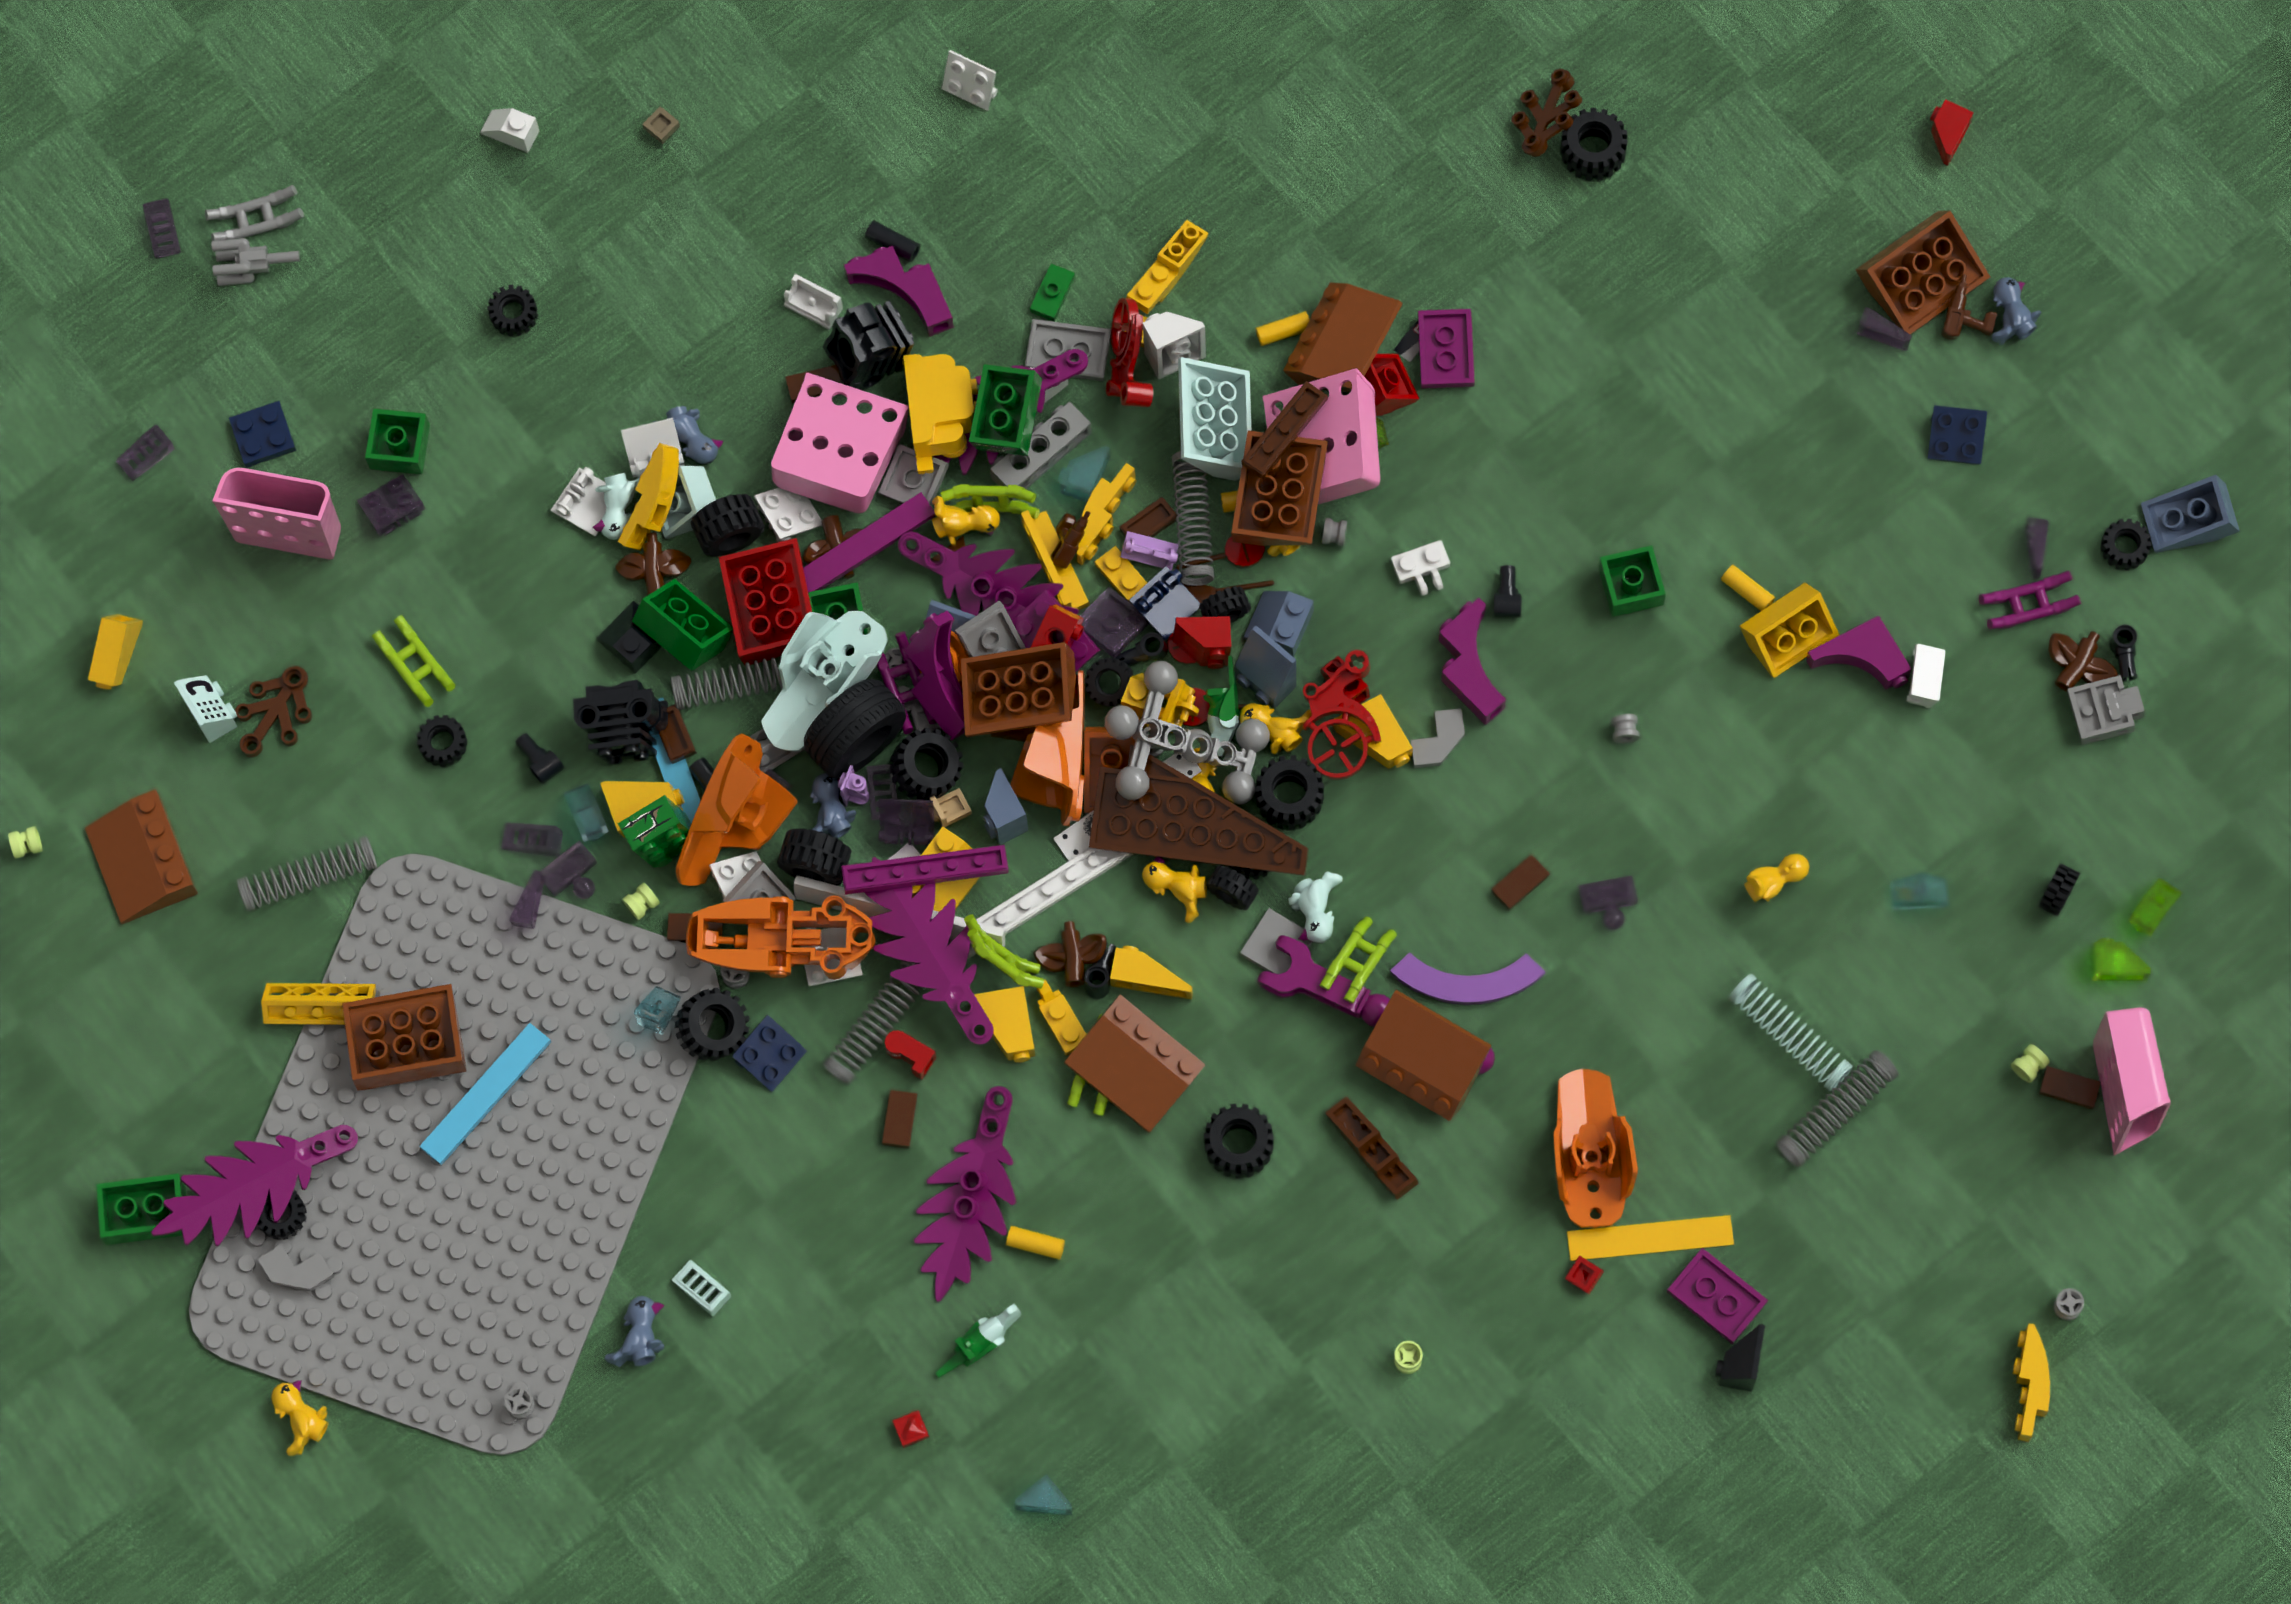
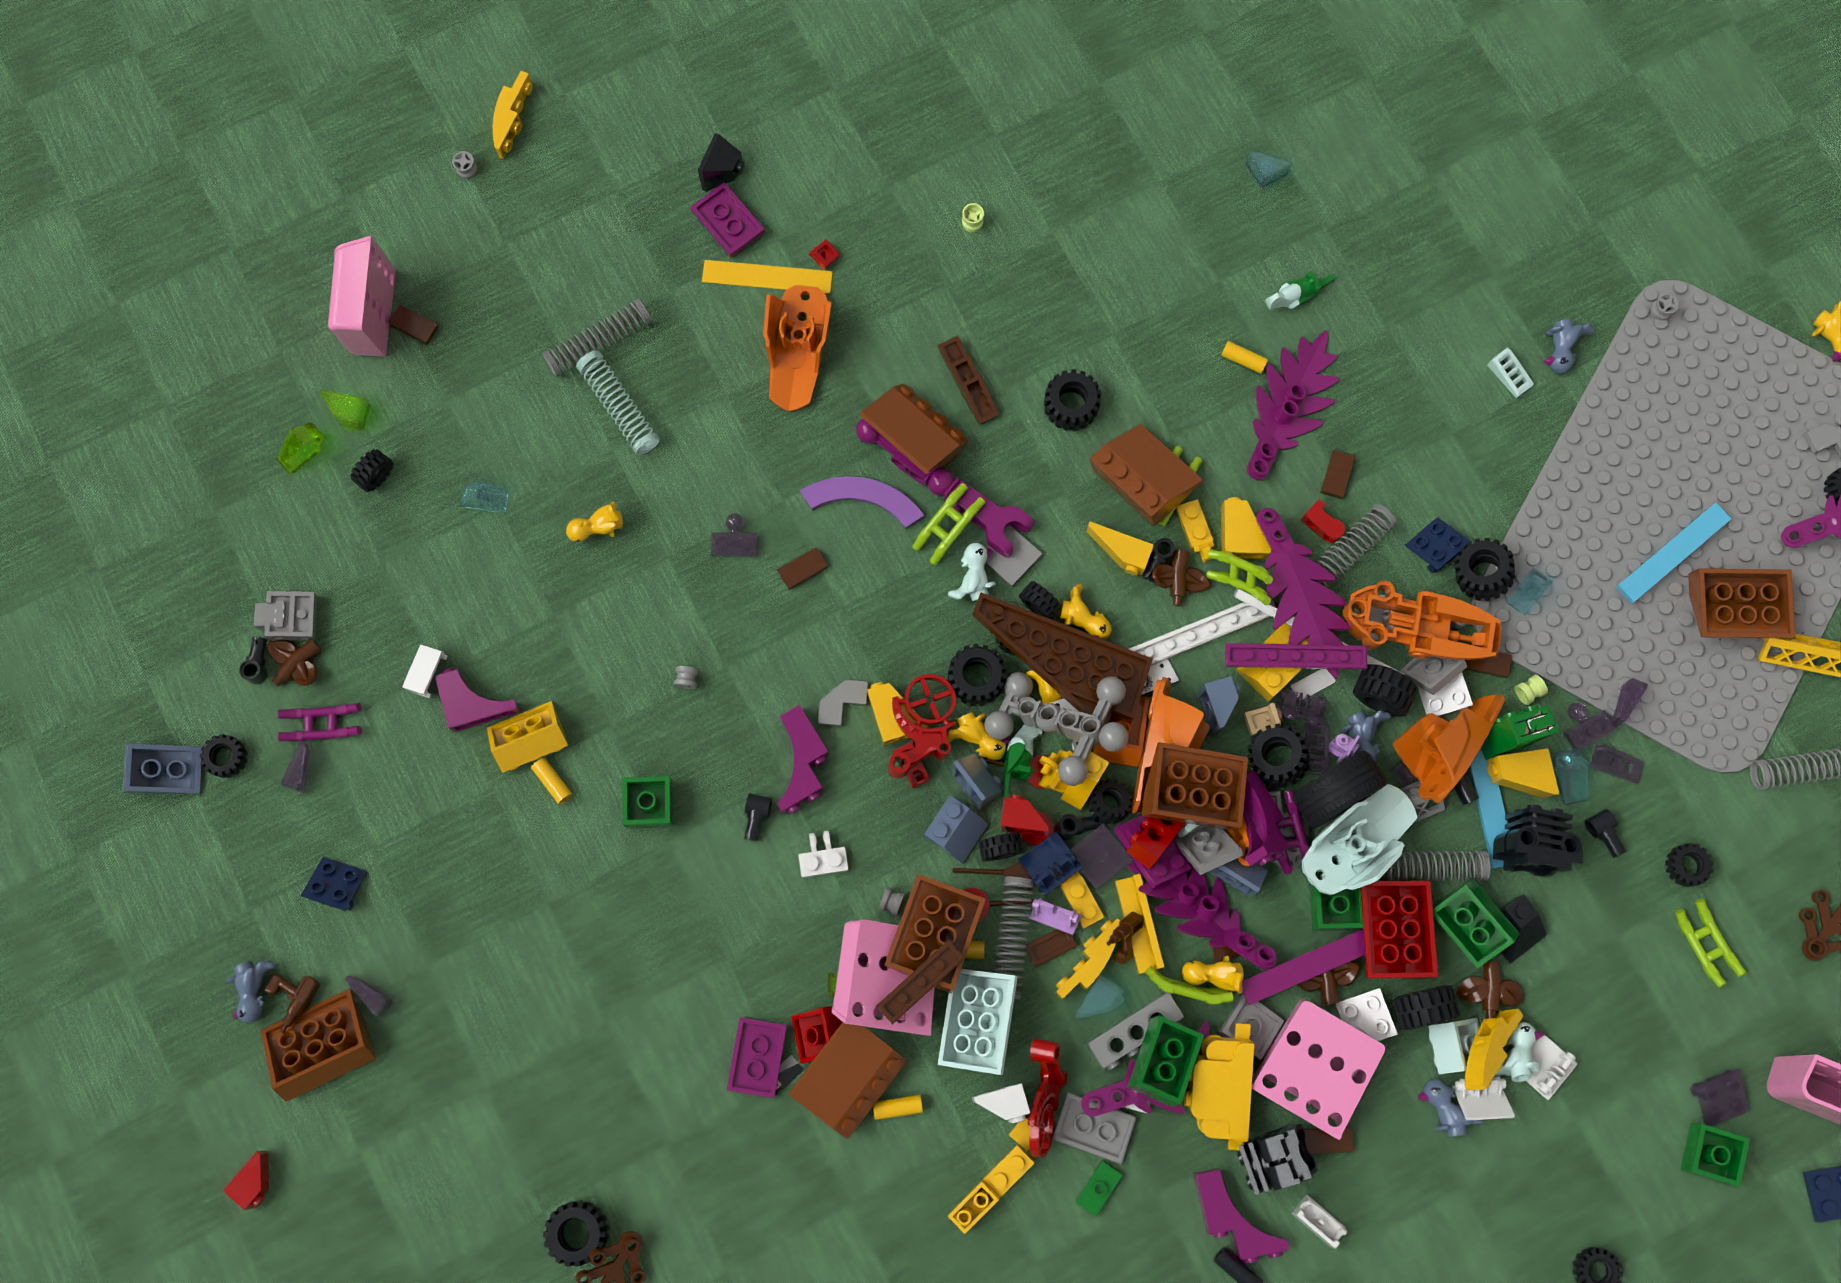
camera: 175 degrees left, 5 degrees up
reddish brown tile [659,704,697,764] -> none
red tile [892,1410,929,1448] -> none
yellowish green wheel [2011,1044,2050,1083] -> none

